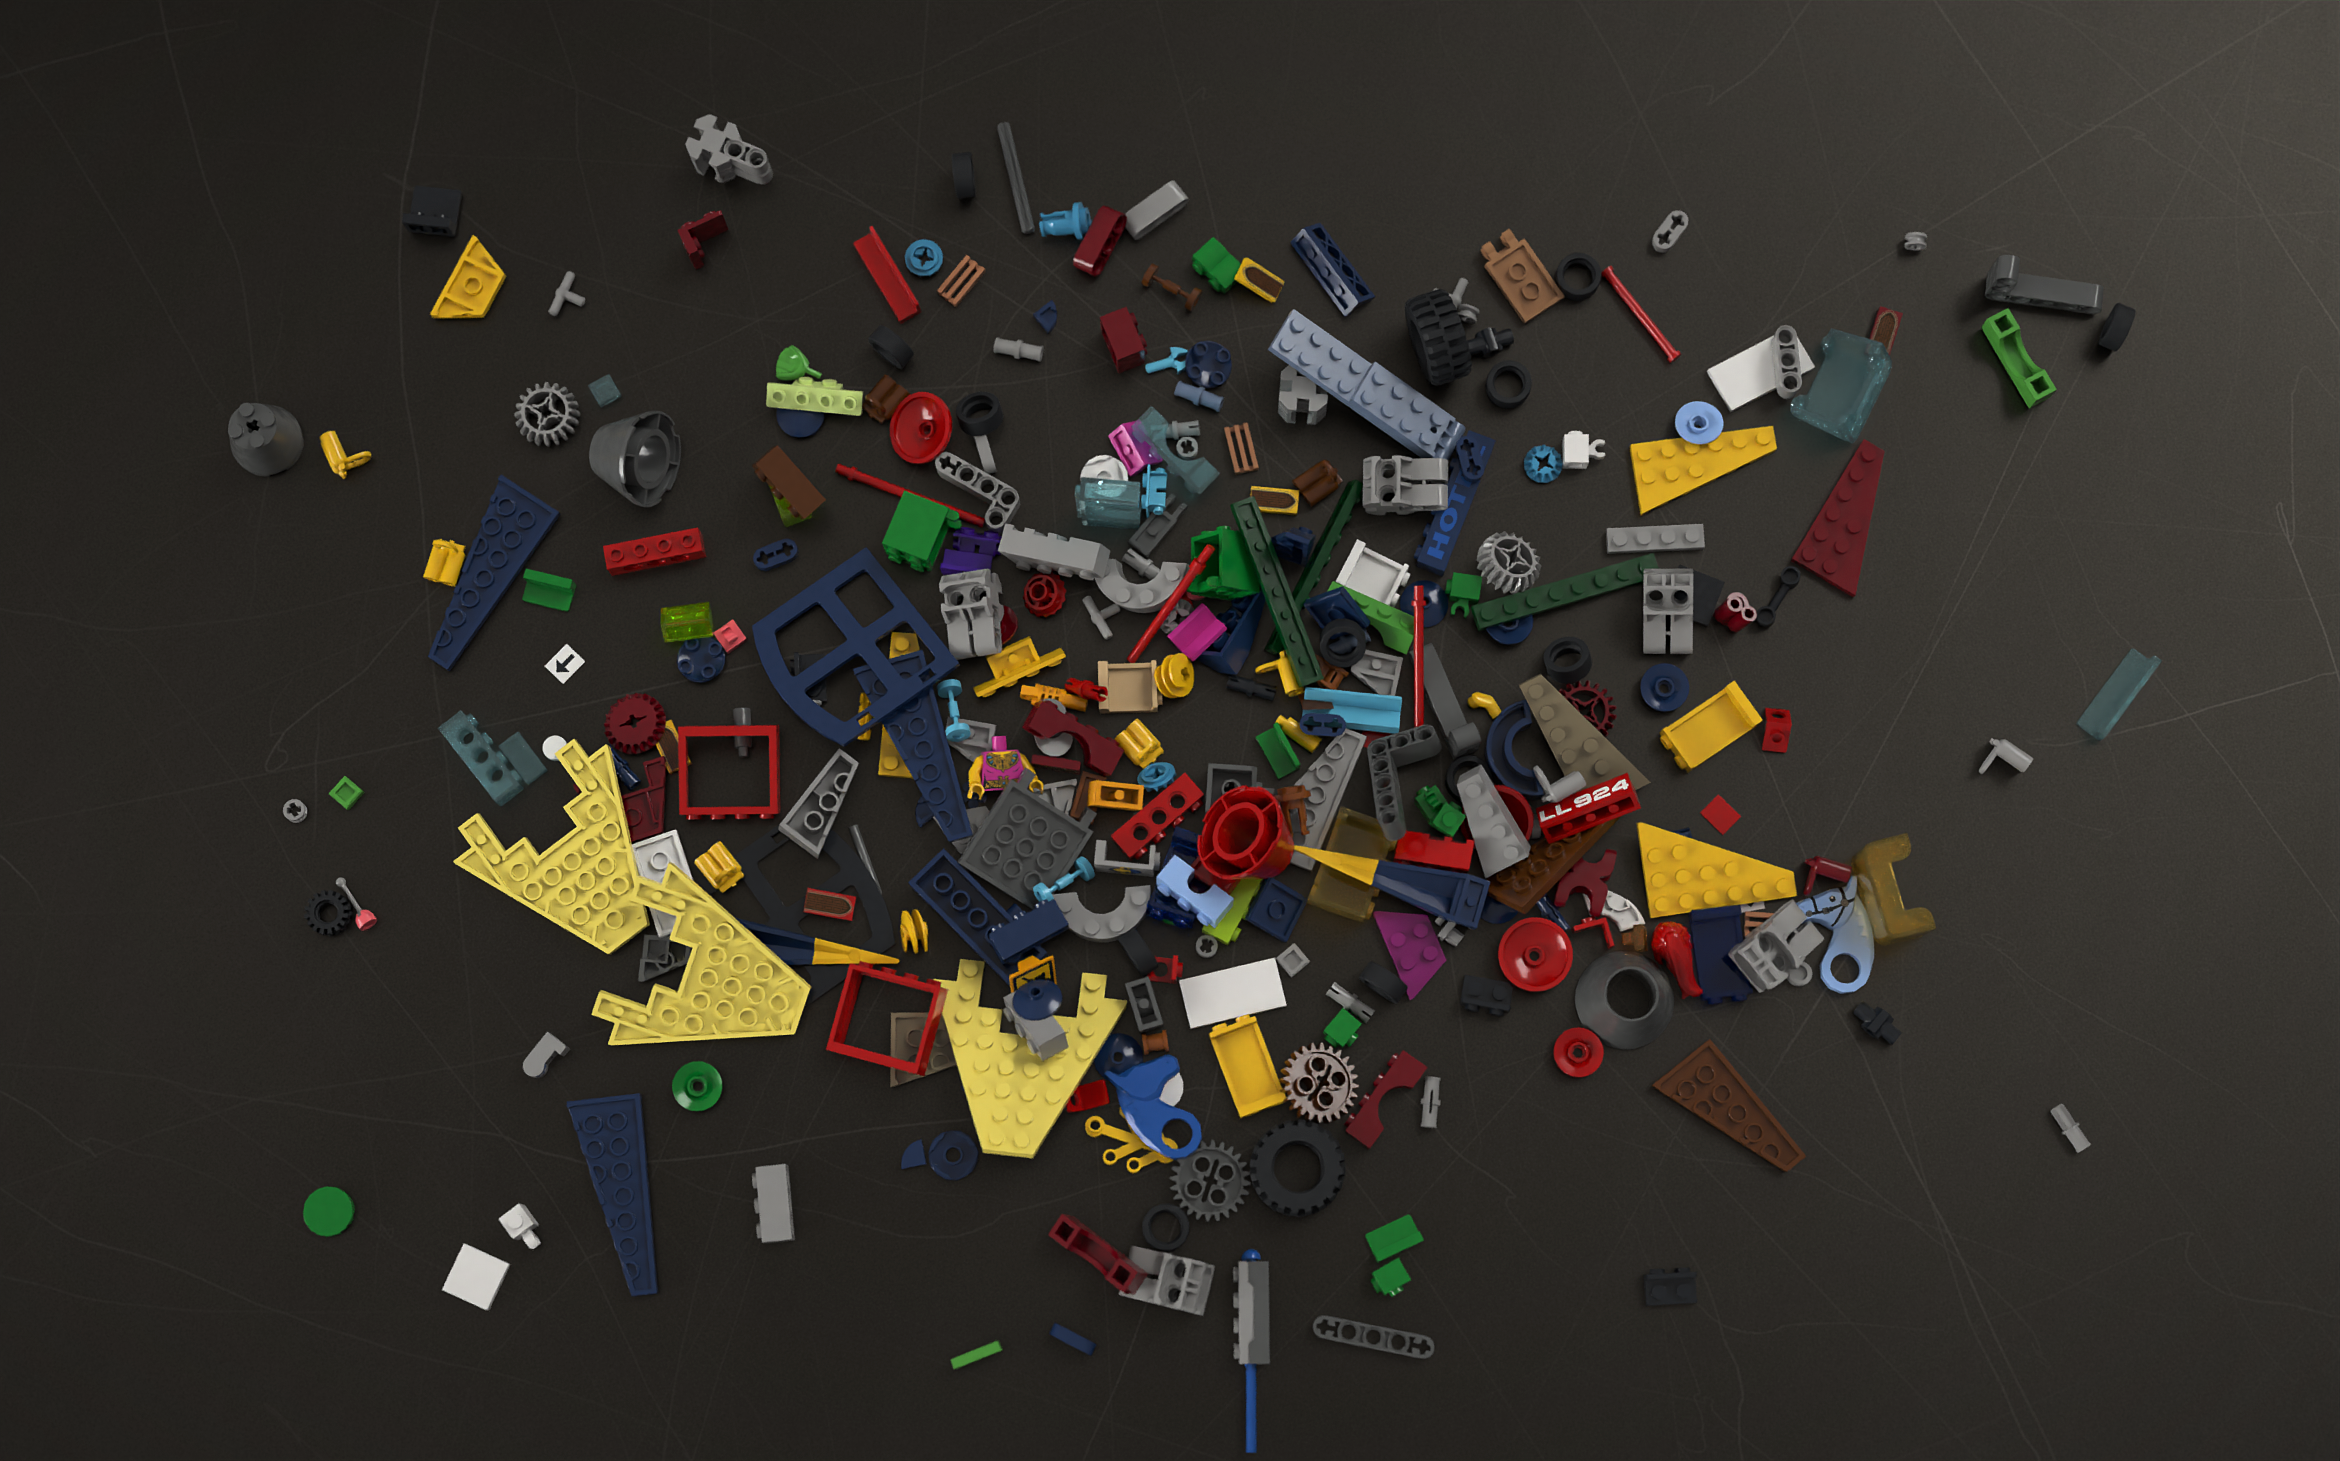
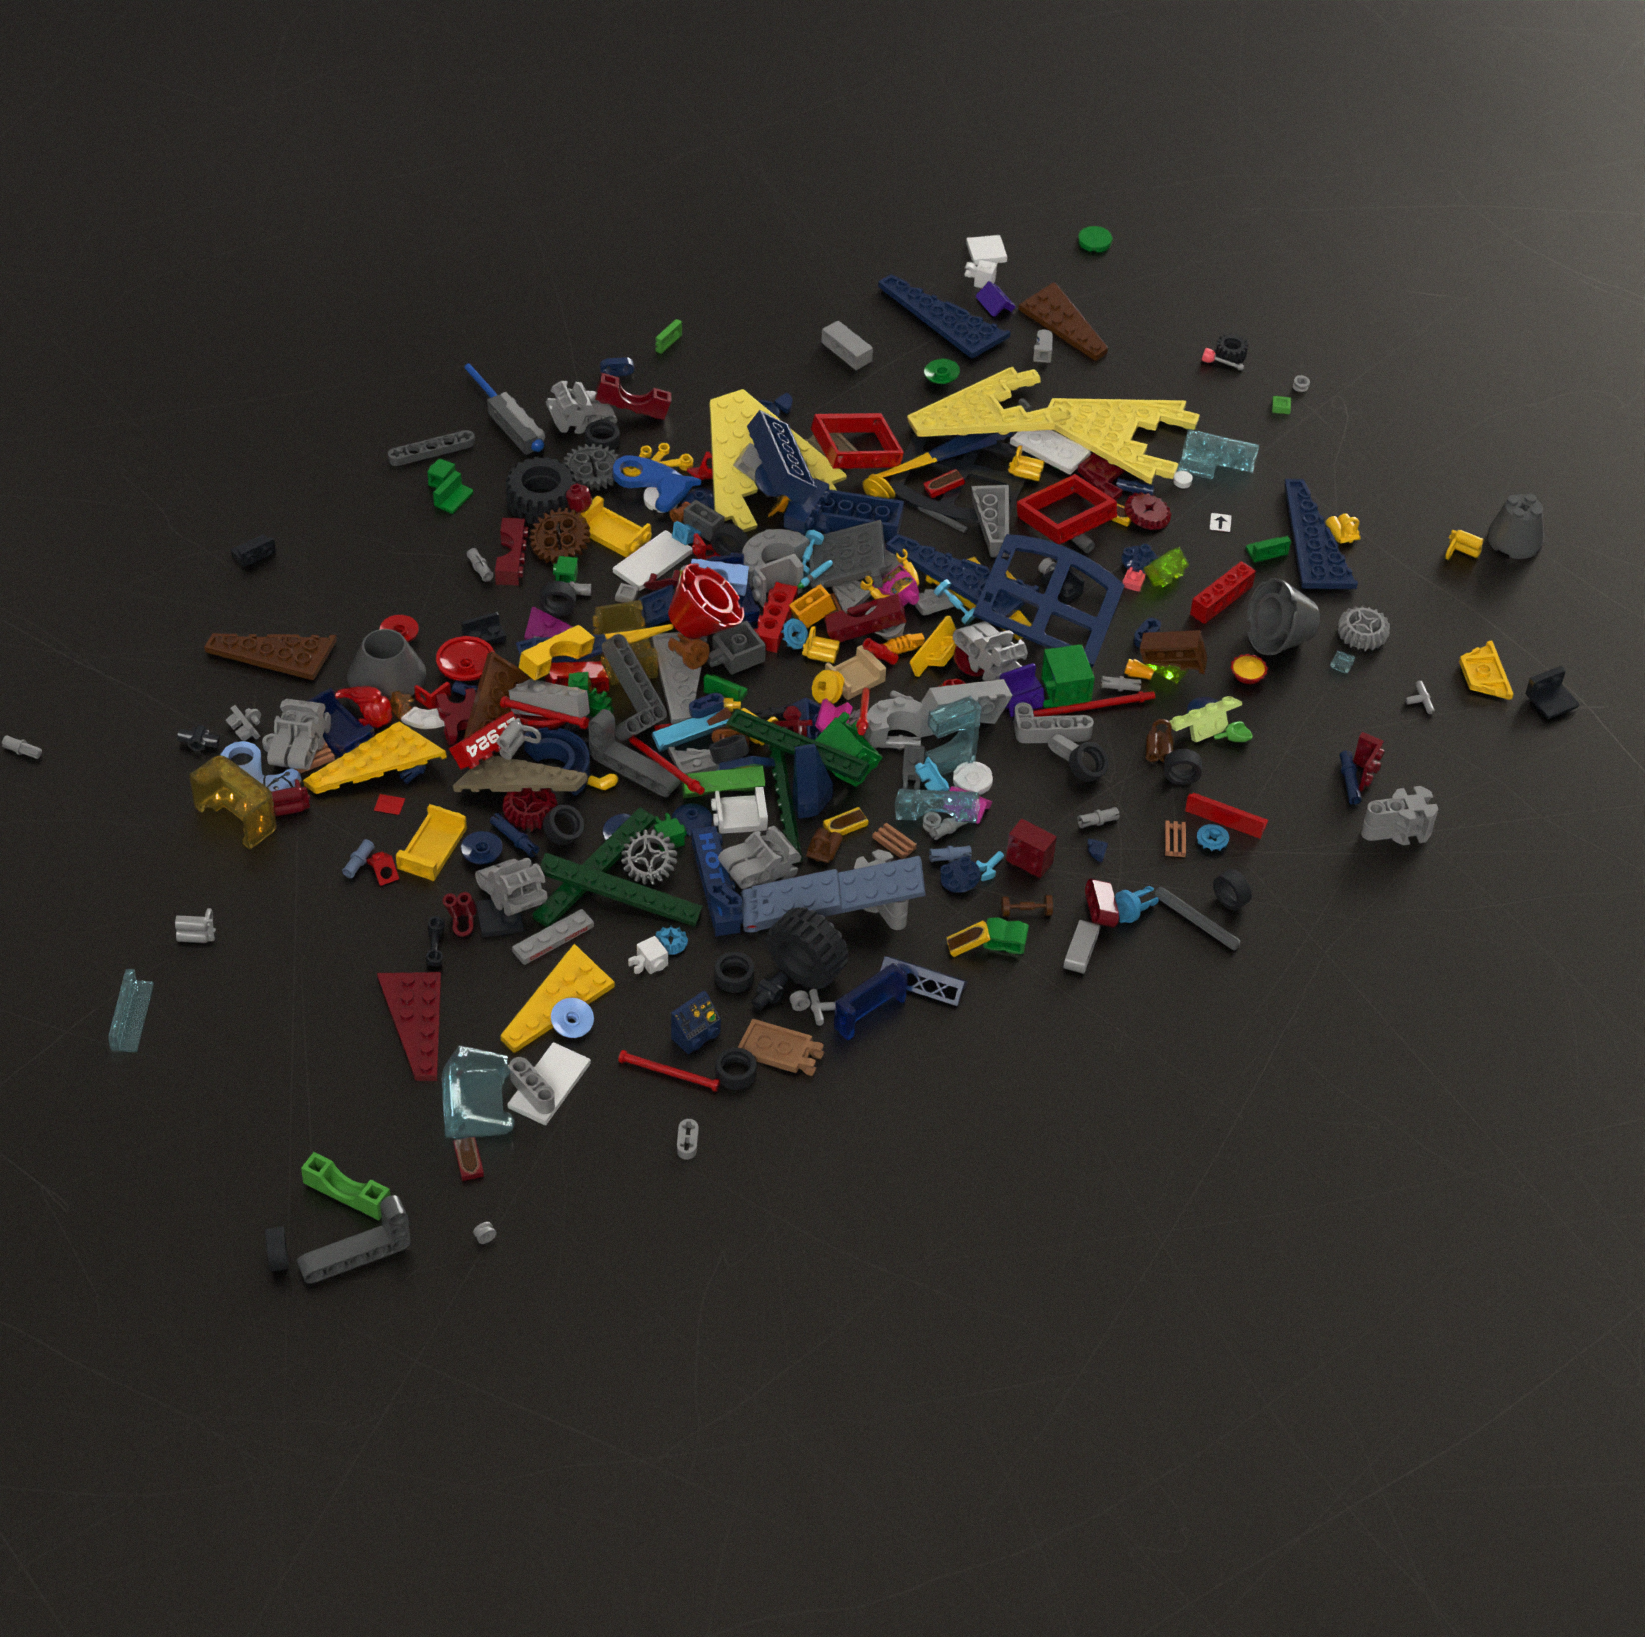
camera: 140 degrees right, 30 degrees down
red dish [890,392,952,464] -> none
none -> light grey hips [226,705,261,741]
none -> sand blue pin [342,839,375,878]
none -> dark blue pin [490,813,539,857]
none -> red bar [500,696,589,729]
none -> yellow arch [519,625,595,680]
none -> dark green plate [540,853,703,927]
none -> dark red head [566,484,592,513]
none -> dark red piece [644,570,681,590]
none -> dark blue slope [671,990,721,1054]
none -> dark azure bracket [672,521,701,545]
none -> dark blue brick [747,410,817,505]
none -> dark red hips [773,706,813,737]
none -> medium azure piece [797,560,833,589]
none -> clear blue panel [834,963,907,1040]
none -> dark purple panel [976,281,1016,317]
none -> reddish brown wing [1018,282,1108,361]
none -> light grey pin [1100,676,1141,692]
none -> light orange cone [1124,658,1154,680]
none -> yellow piece [1230,654,1268,684]
none -> dark blue pin [1339,750,1362,805]

